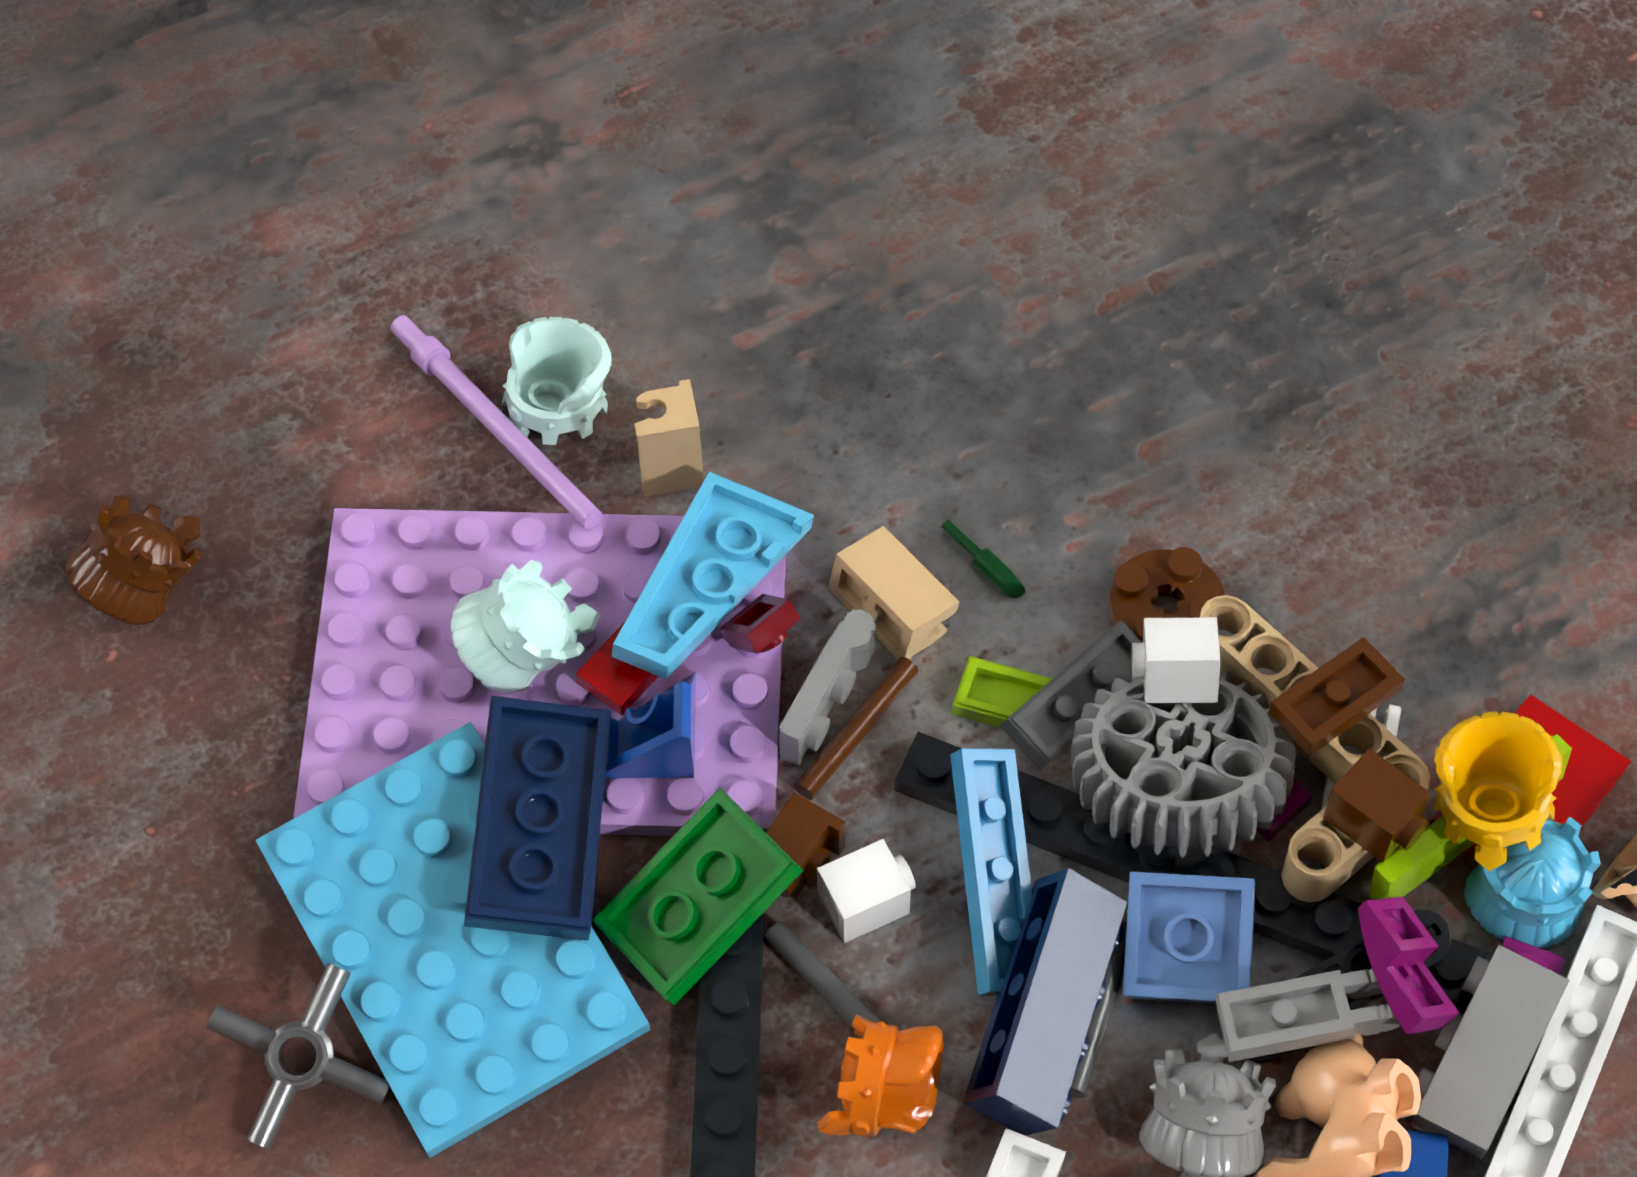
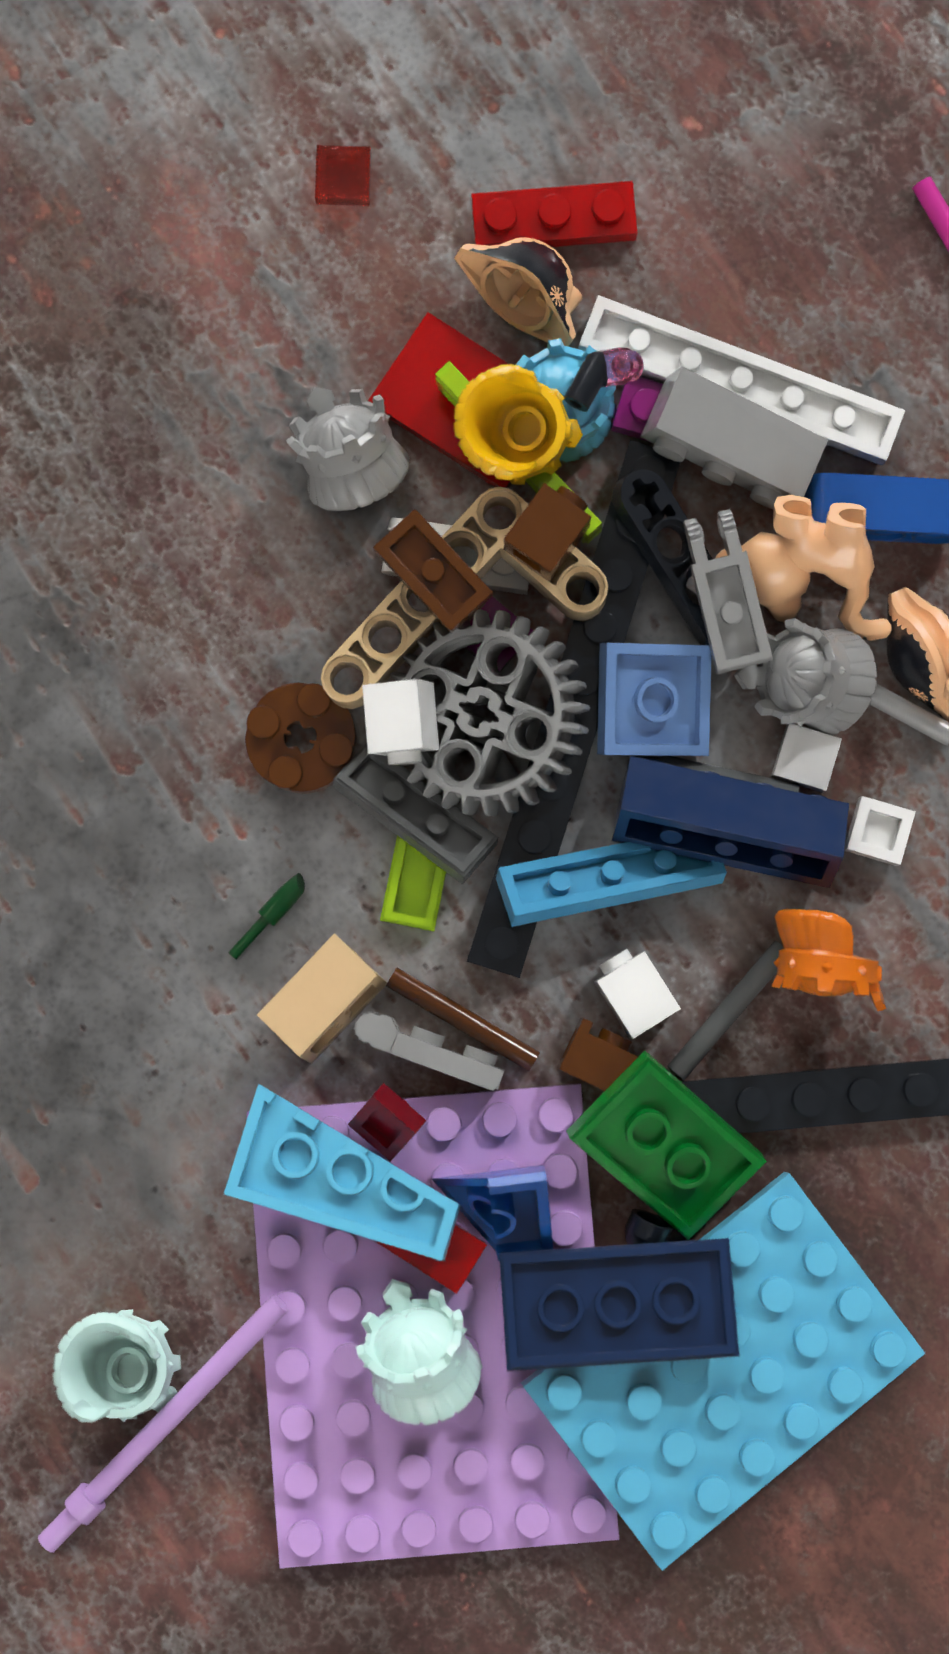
camera: 100 degrees left, 25 degrees up
flat silver bar [206,963,390,1149] -> none
tan hinge [634,379,704,497] -> none
magenta slope [1358,897,1459,1034] -> none
none -> light grey hair [286,387,410,511]
none -> arm [564,347,644,412]
none -> black hinge [624,1209,673,1245]
none -> white tile [771,723,842,793]

